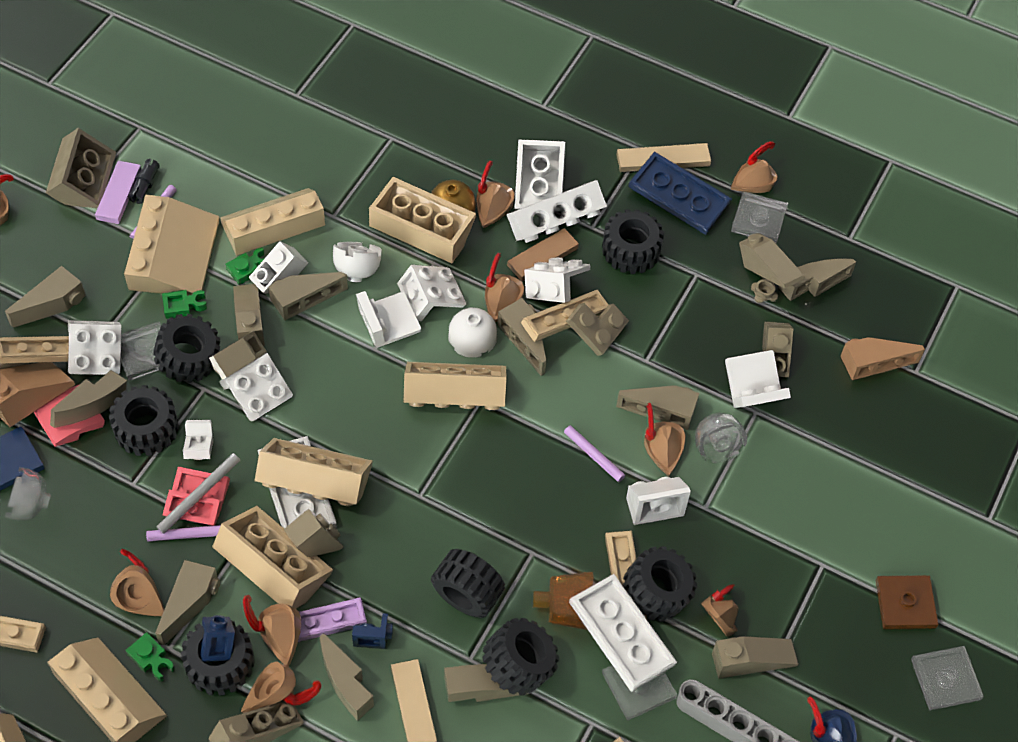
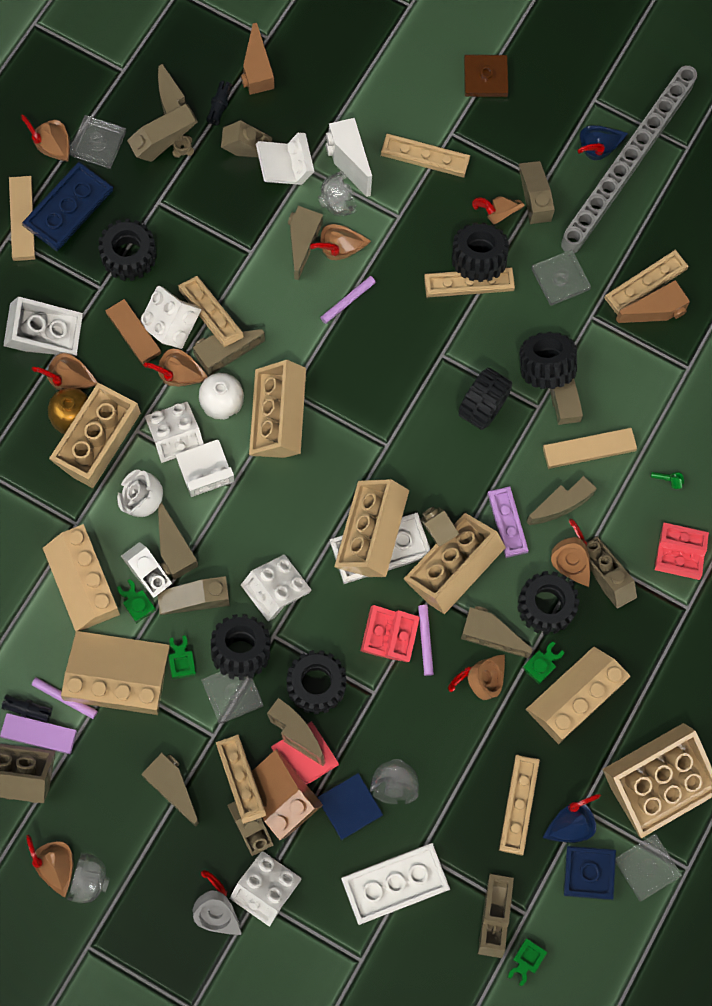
camera: 90 degrees left, 15 degrees up
white bracket [68,321,121,375] -> none
light grey bar [156,453,240,534] -> none
white bracket [183,420,213,460] -> none
dark blue bracket [201,615,235,661] -> none
dark tan slope [209,331,267,380] -> none
medium nougat piece [243,595,301,667] -> none
dark blue bracket [352,613,393,649] -> none
white brick [507,180,607,243] -> none
clear orange torso [533,572,593,630] -> none
dark tan plate [566,303,629,356] -> none
white tile [569,574,677,692] -> none
white slope [626,477,690,525] -> none
clear plate [911,646,984,710] -> none
none -> black pin [206,81,233,125]
none -> white slope [326,118,372,197]
none -> tan tile [381,134,470,178]

